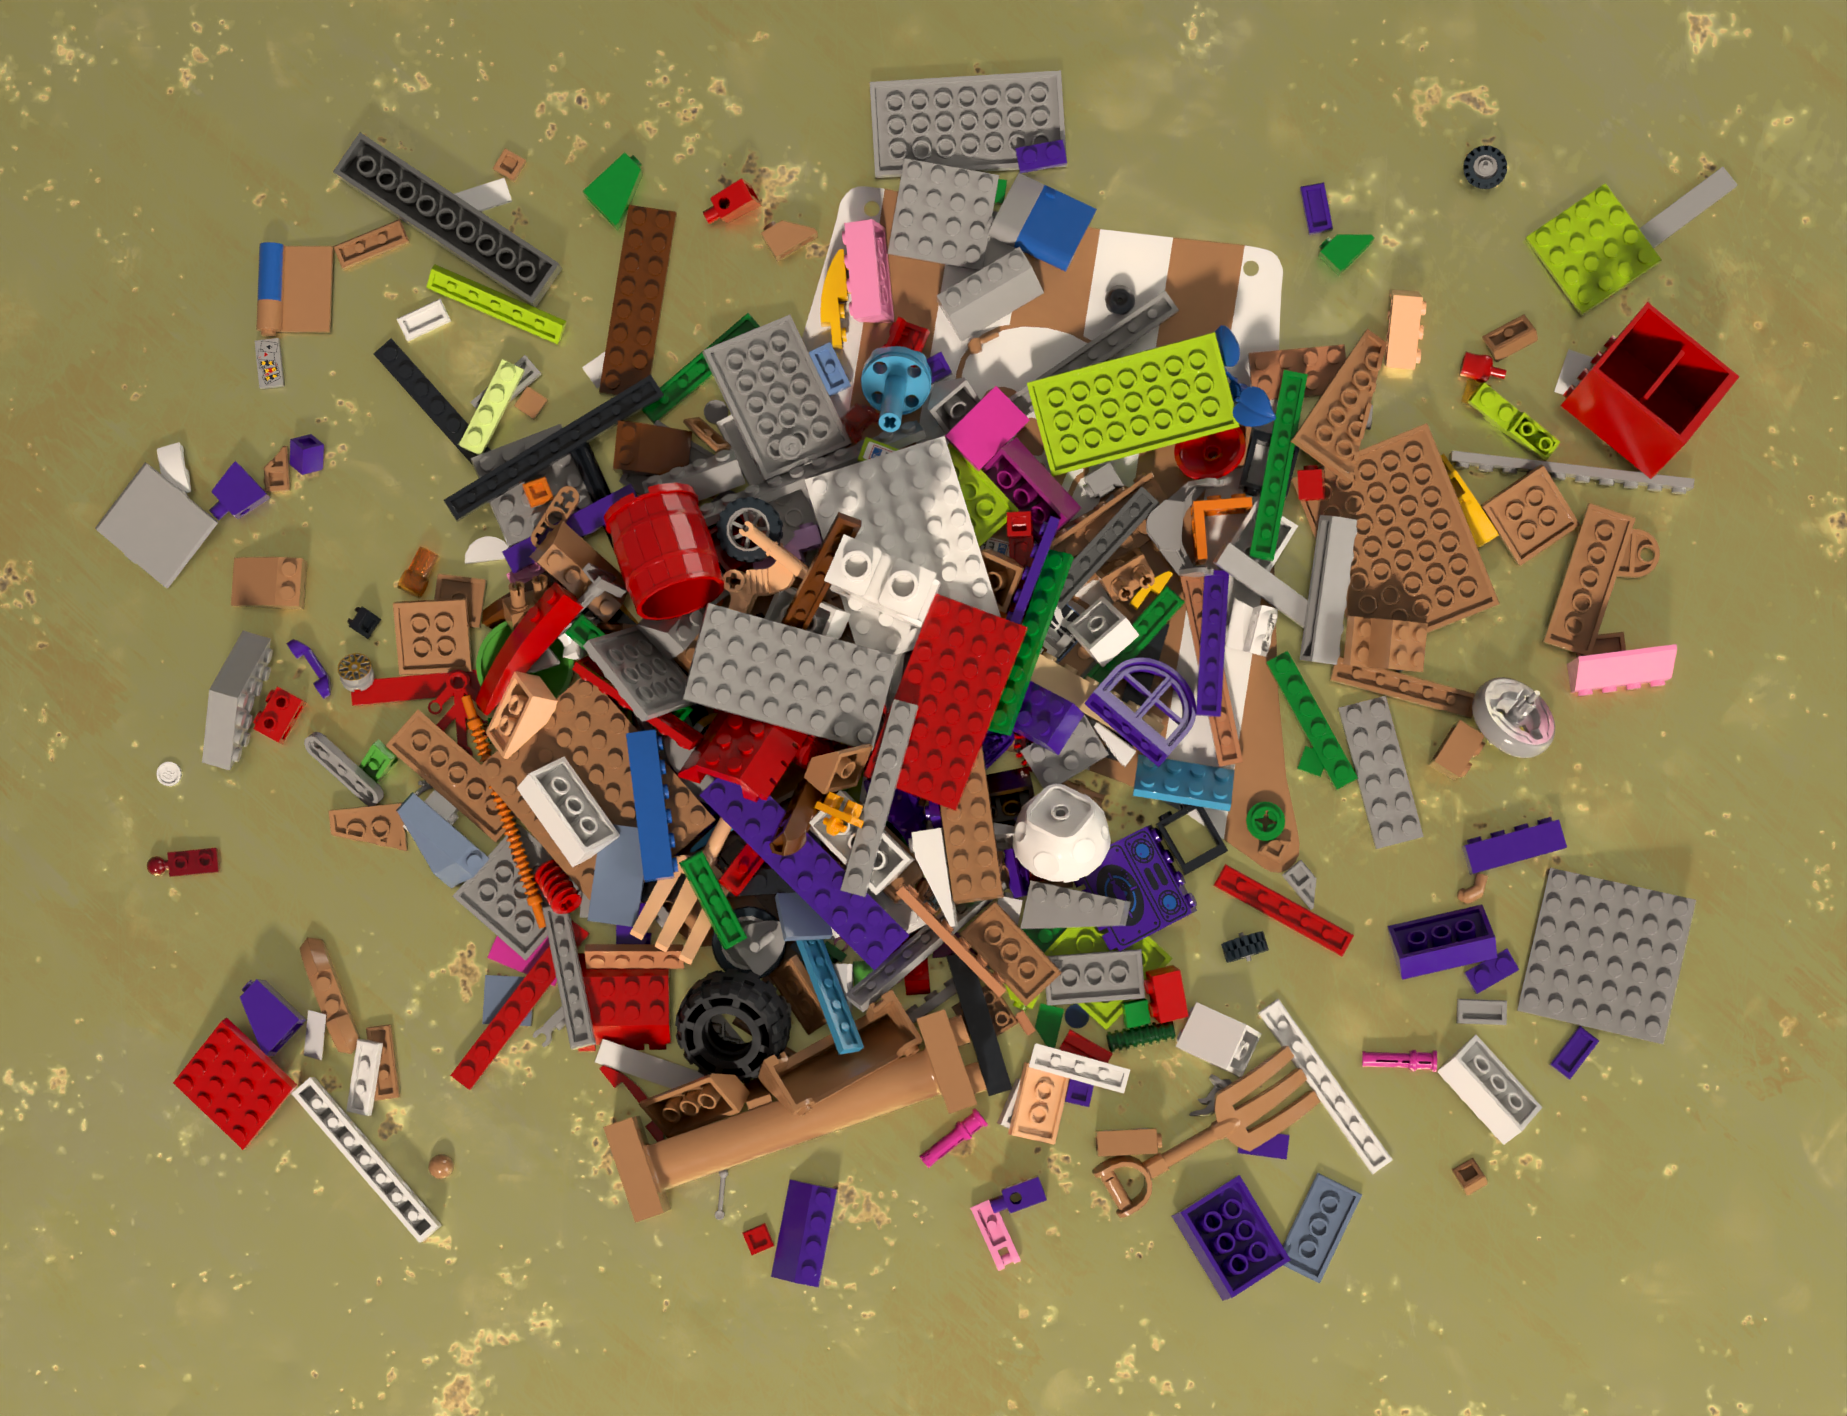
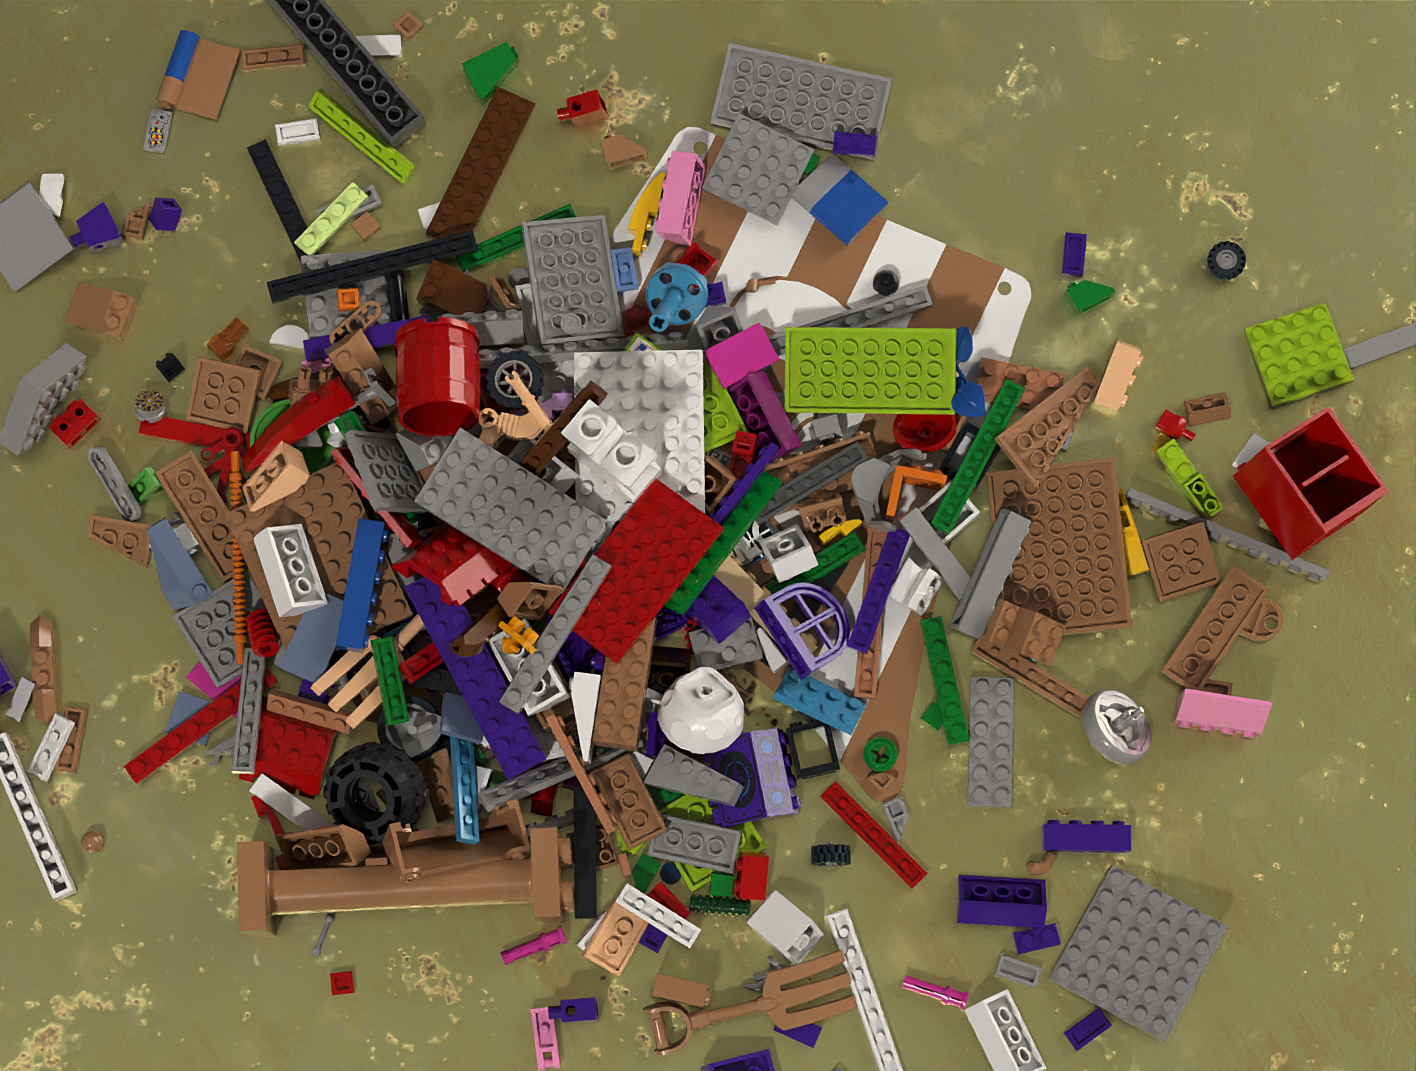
camera: 10 degrees right, 5 degrees down
dark purple bar [286,639,331,699] -> none
dark purple slope [771,1179,838,1287] -> none
light grey slope [937,247,1044,342] -> none
red brick [1297,465,1326,501] -> none
medium nougat brick [1429,720,1485,780] -> none

